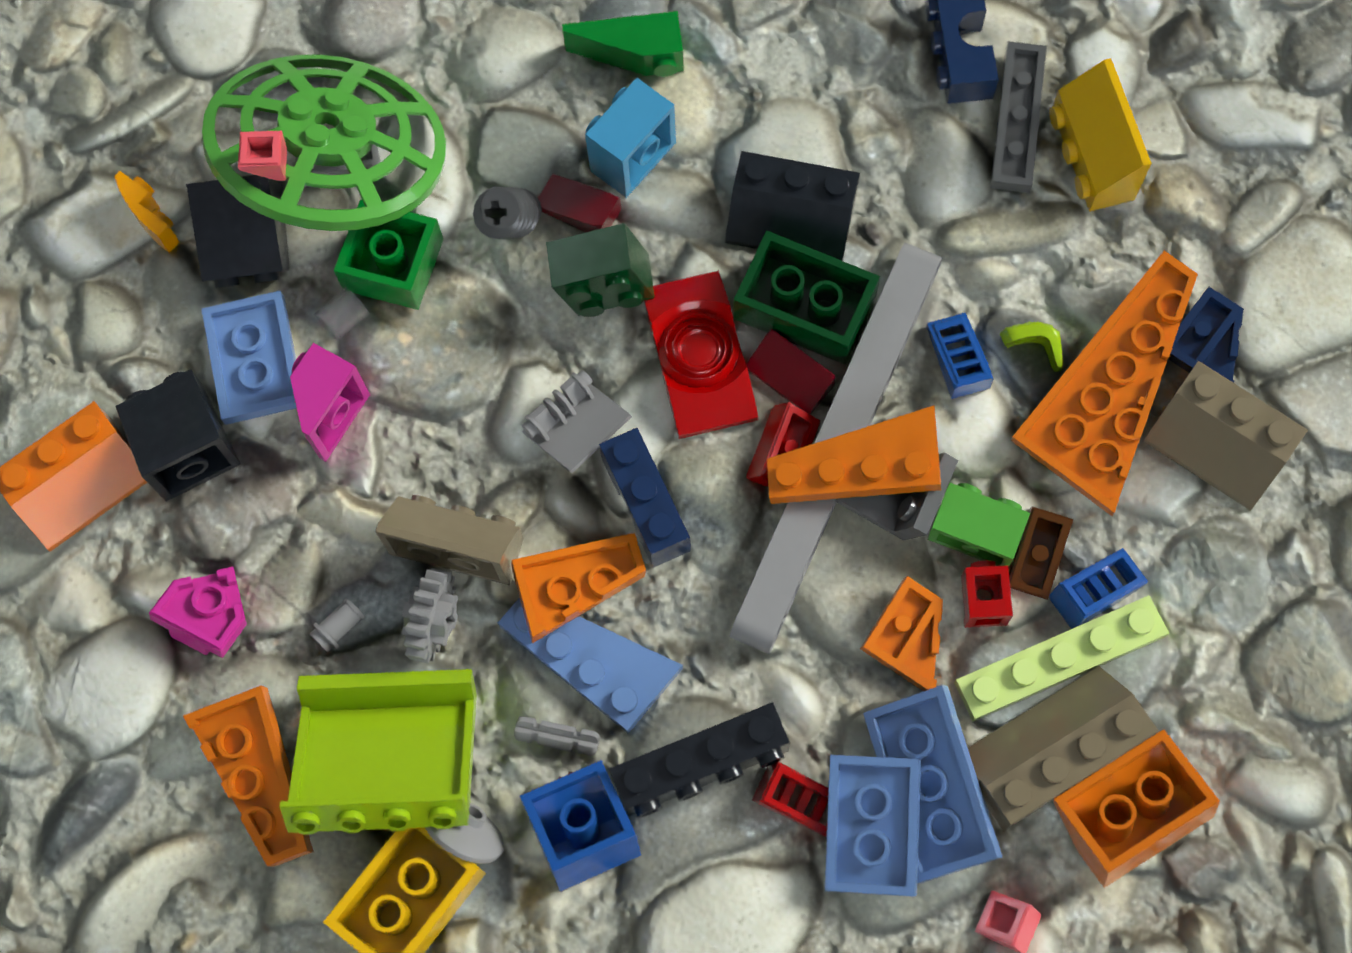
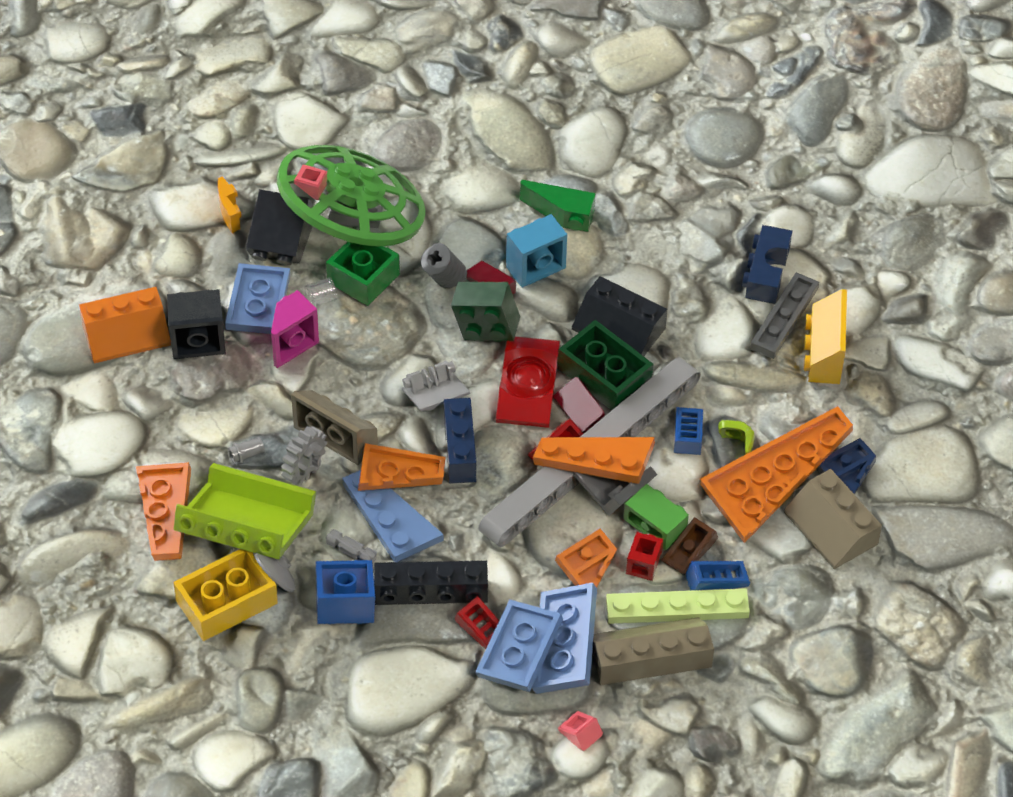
camera: 15 degrees right, 20 degrees down
dark pink plate [148,567,247,658] -> none
orange slope [1053,729,1220,888] -> none

